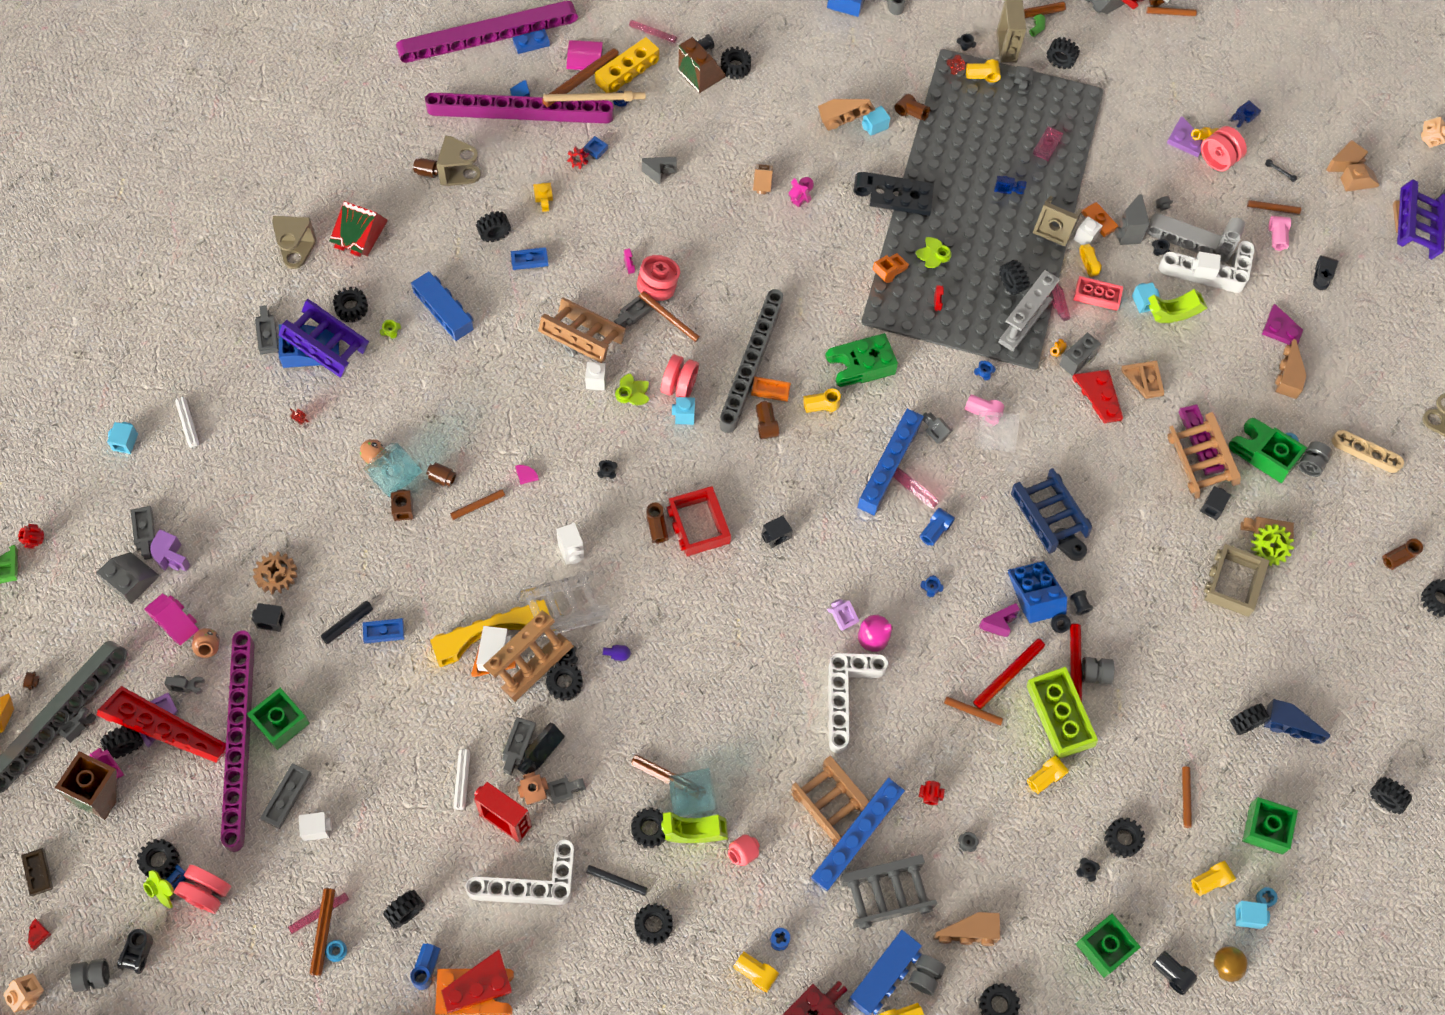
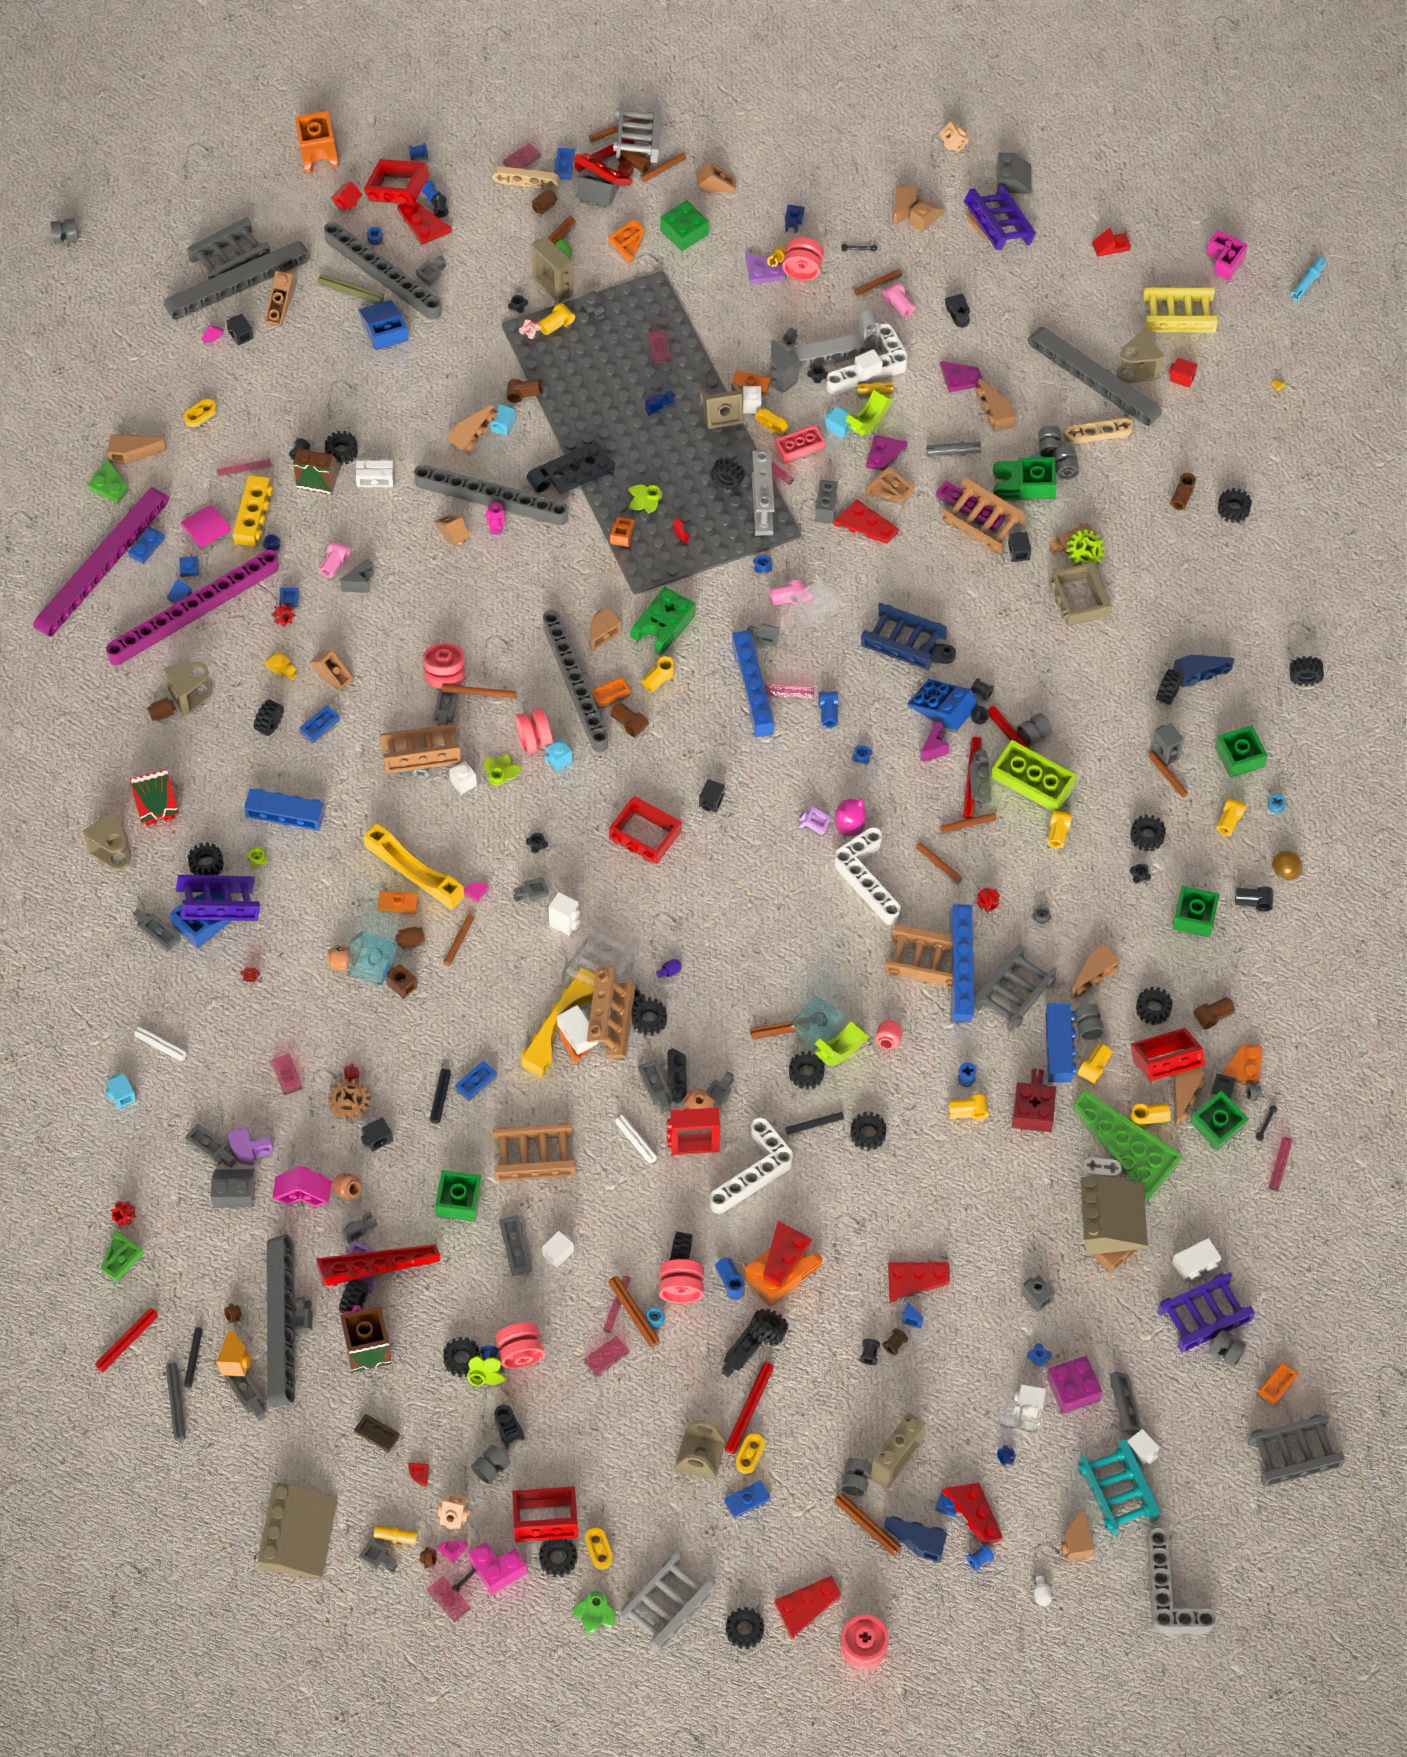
camera: 35 degrees left, 5 degrees down
magenta beam [221,630,255,852] -> none
dark orange axle [542,48,619,107] -> none
tan bar [543,91,646,101] -> none
dark pink tile [624,248,635,274] -> none
reddish brown piece [646,502,669,544] -> none
black tyre [1046,37,1080,69] -> none
light orange arm [1050,339,1067,357] -> none
medium azure brick [1235,901,1270,929] -> none
none -> blue plate [179,556,199,577]
none -> clear pink plate [271,1053,303,1095]
none -> medium nougat slope [310,650,353,691]
none -> bright pink piece [319,541,351,578]
none -> clear red plate [344,1063,359,1082]
none -> white brick [356,459,394,487]
none -> yellow arch [364,823,464,910]
none -> orange plate [377,891,418,914]
none -> dark grey beam [414,465,568,525]
none -> medium nougat fence [492,1123,575,1181]
none -> dark grey plate [513,877,549,902]
none -> clear pink plate [584,1336,629,1377]
none -> medium nougat slope [590,607,621,651]
none -> orange wing [608,219,645,263]
none -> coral wheel [659,1259,704,1304]
none -> green brick [660,200,709,251]
none -> medium nougat slope [696,162,736,193]
none -> yellow pin [857,381,893,395]
none -> magenta wing [866,435,908,471]
none -> dark orange bar [916,842,963,883]
none -> dark grey pin [926,441,981,457]
none -> dark grey hinge [970,749,991,803]
none -> dark grey beam [1028,327,1162,426]
none -> dark grey wheel [1038,426,1063,457]
none -> dark grey brick [1152,723,1184,766]

